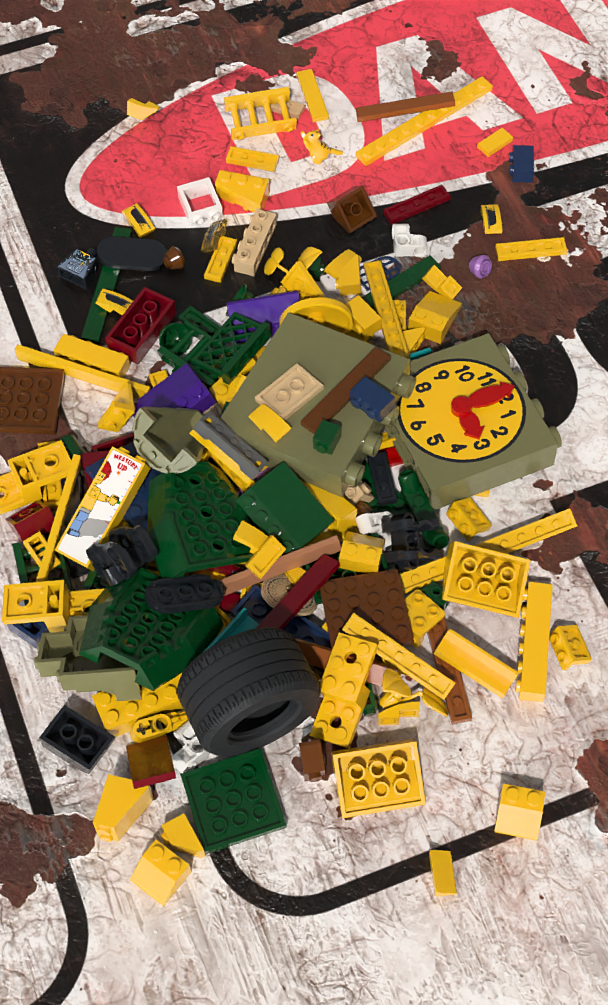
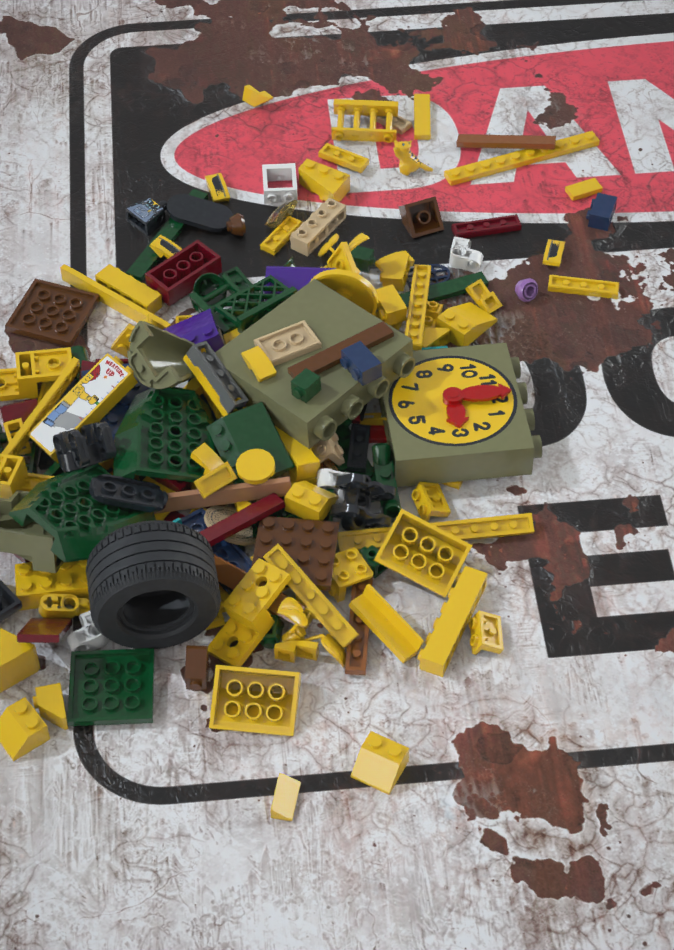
camera: 15 degrees right, 10 degrees down
none -> yellow tile [236,449,276,485]

